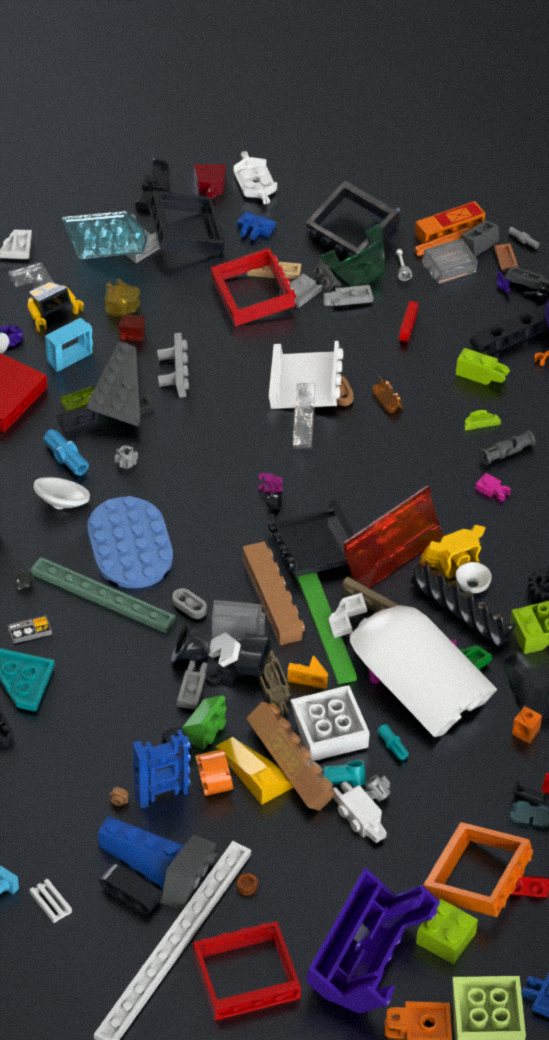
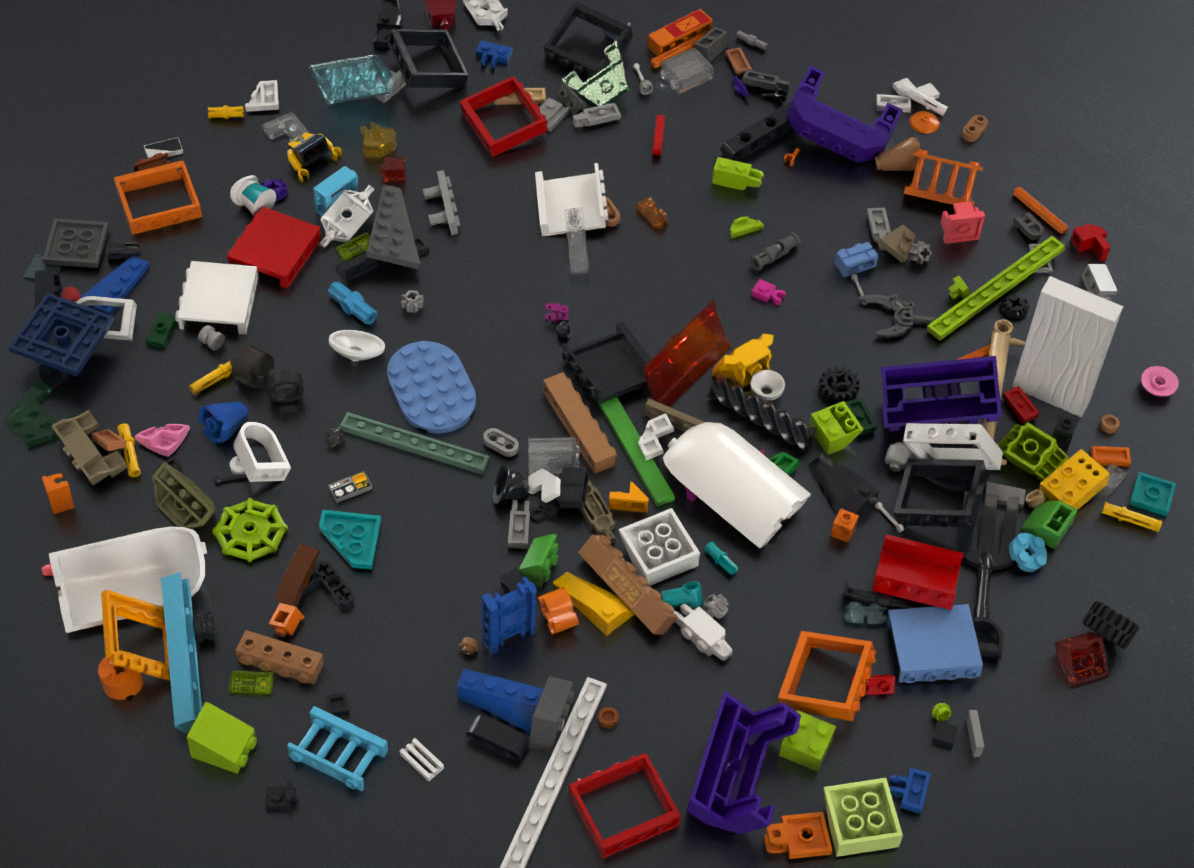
camera: 10 degrees left, 5 degrees up
none -> white plate [319,185,375,248]

